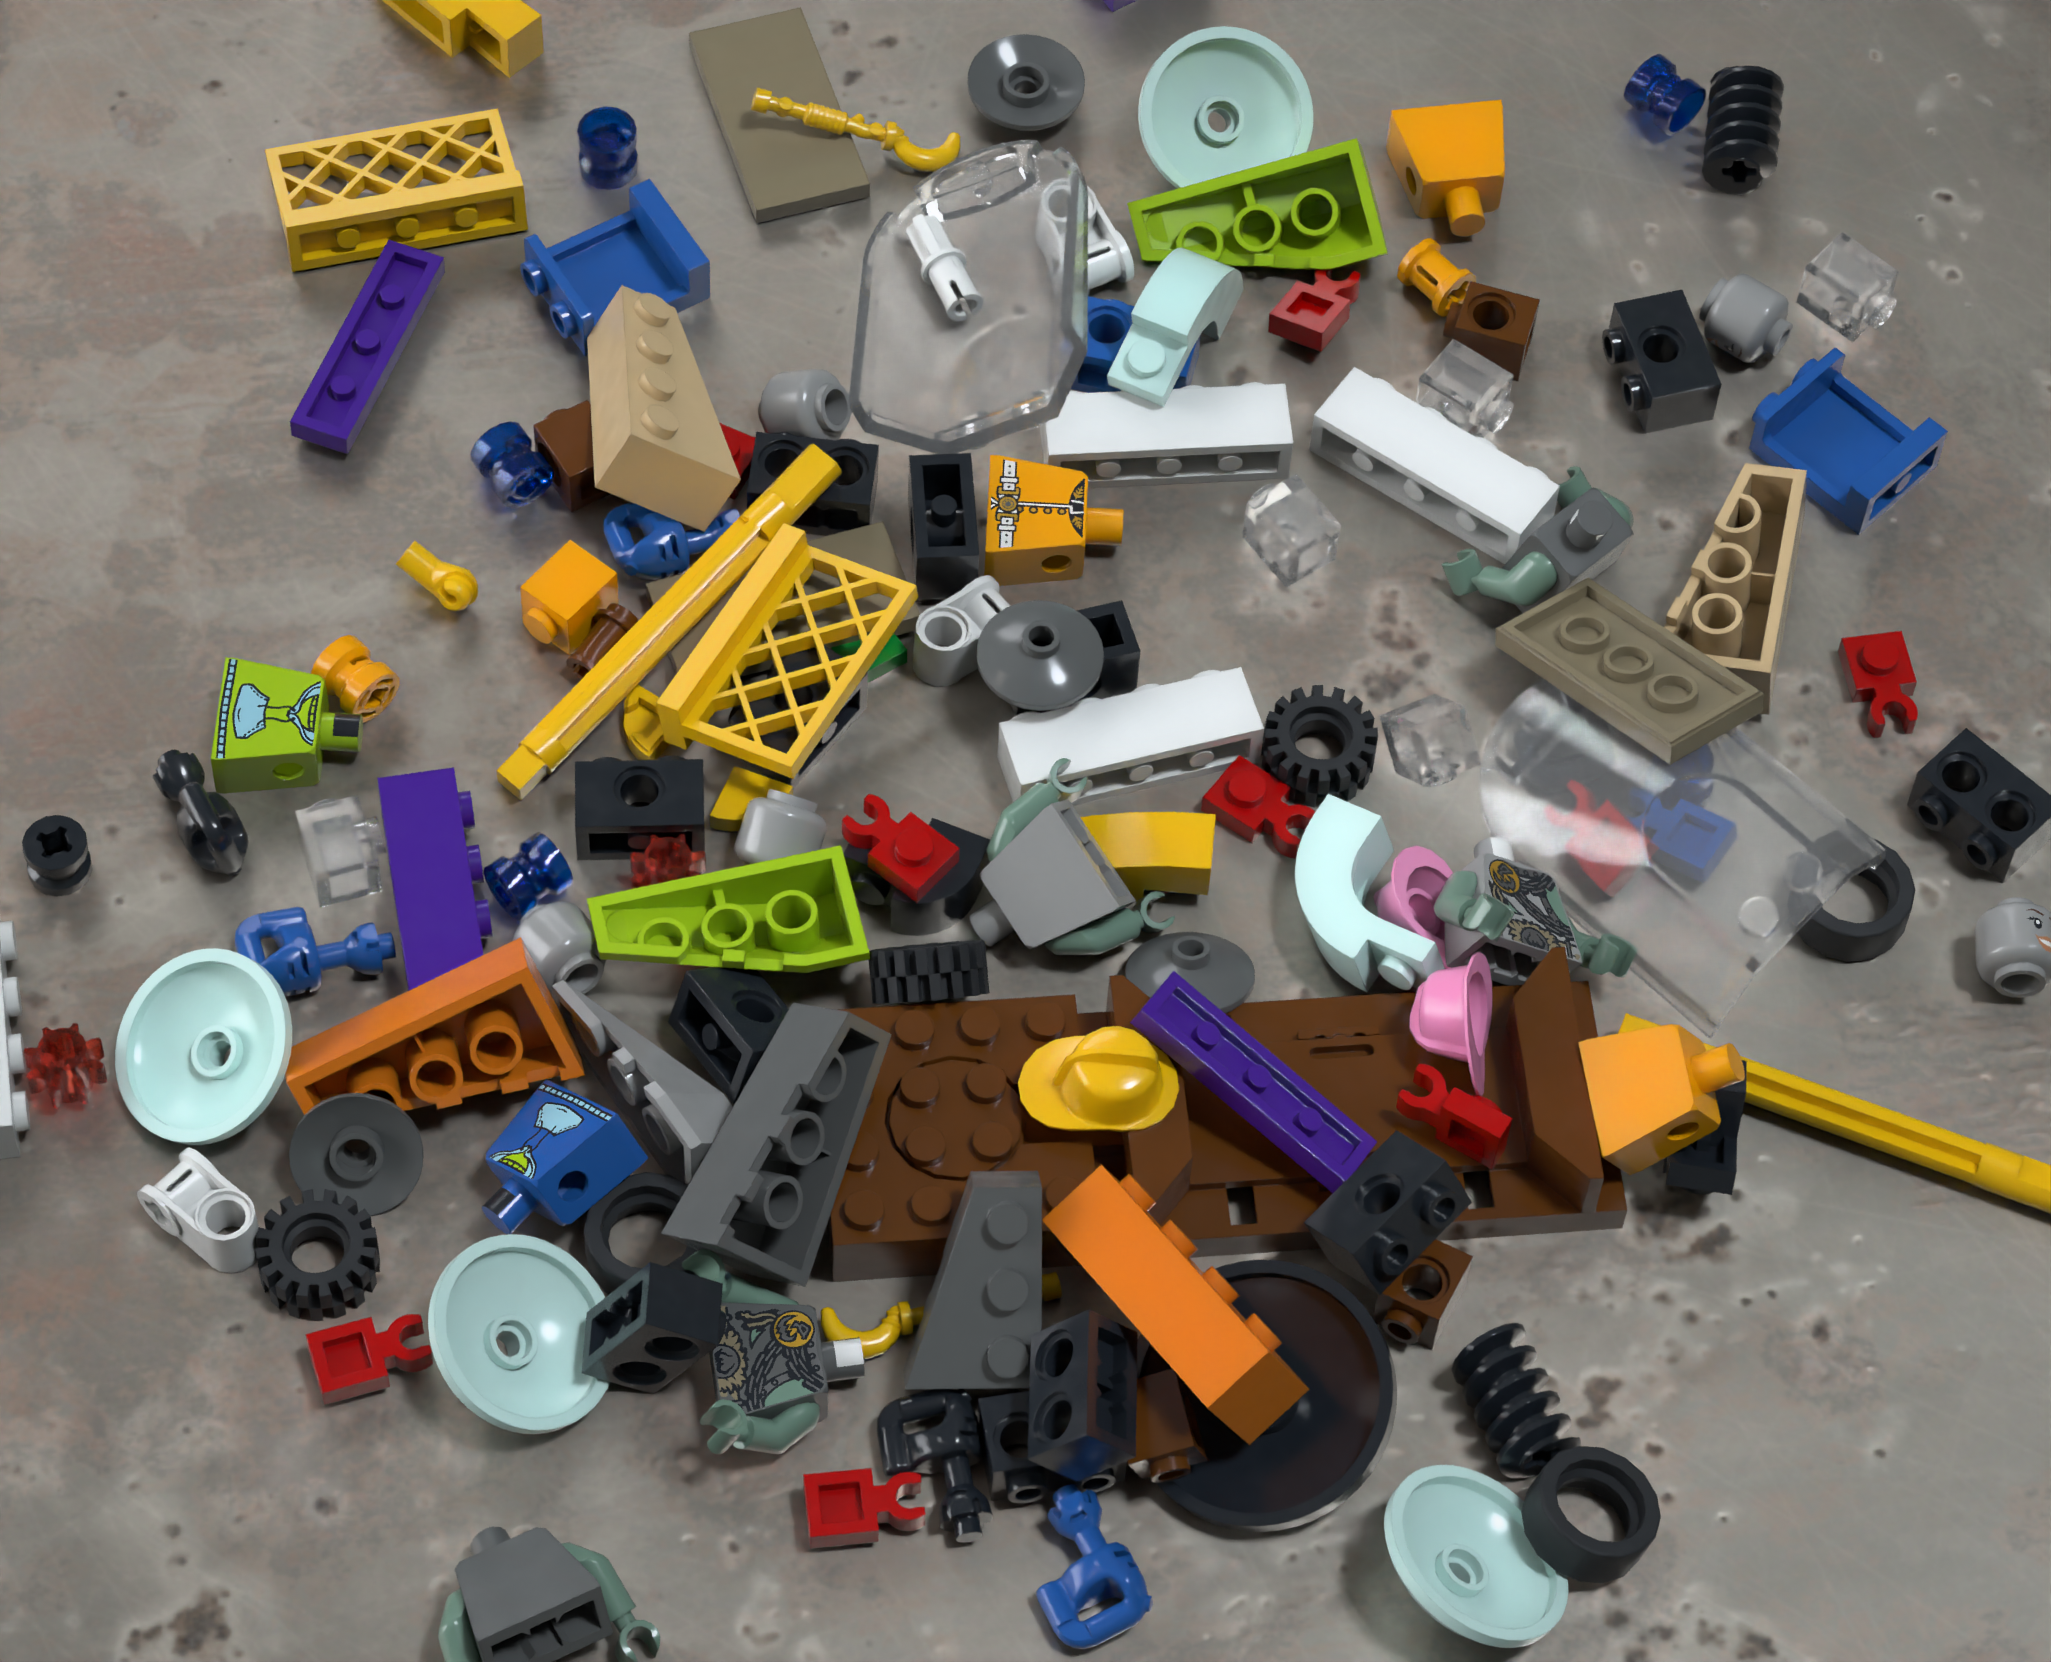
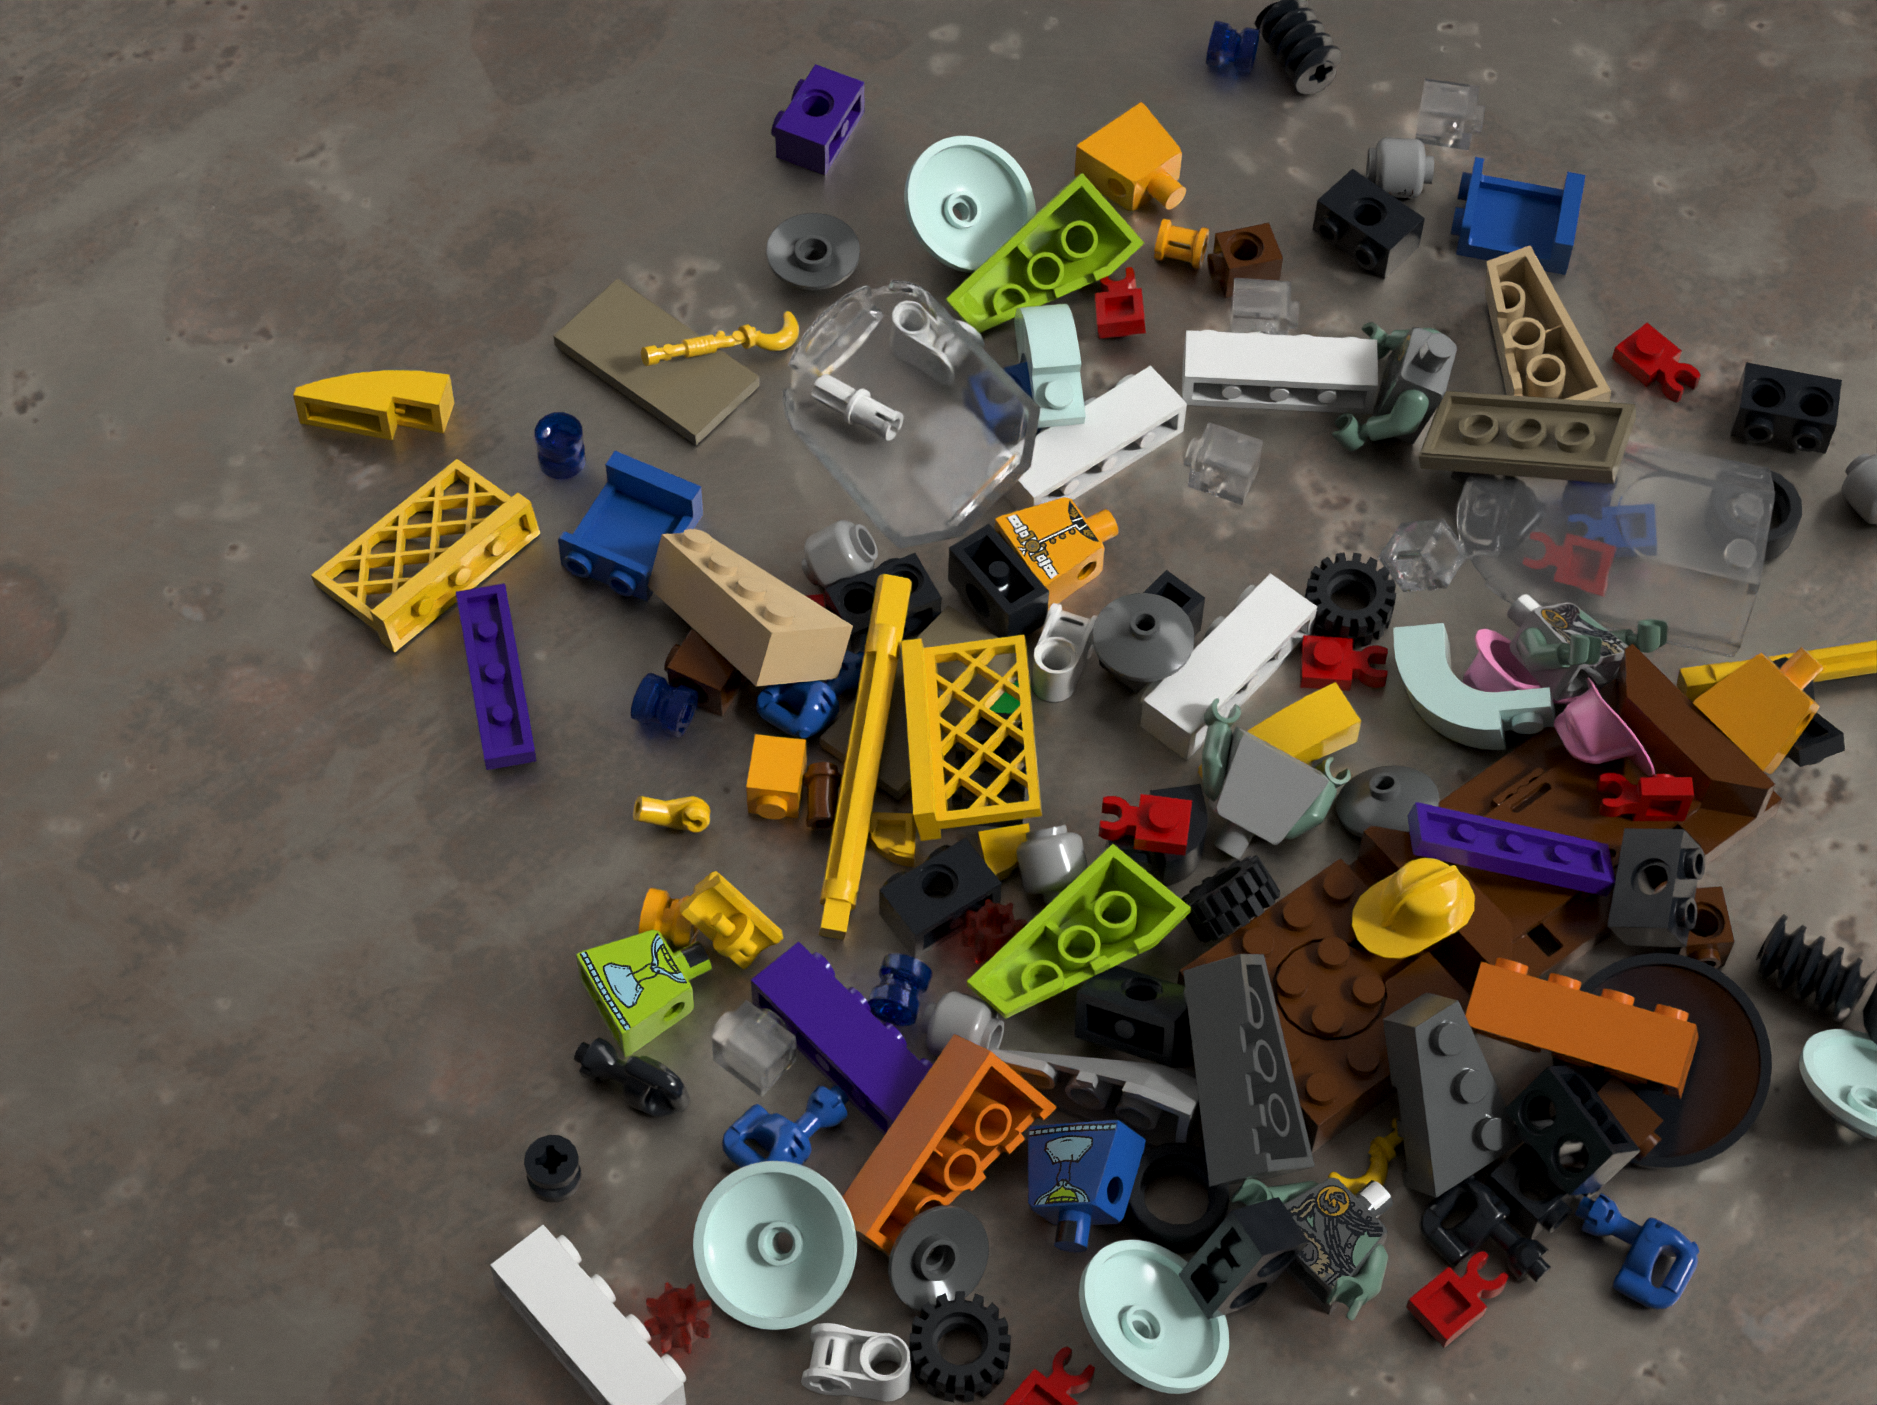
camera: 30 degrees left, 0 degrees up
none -> yellow hips [680,871,783,970]

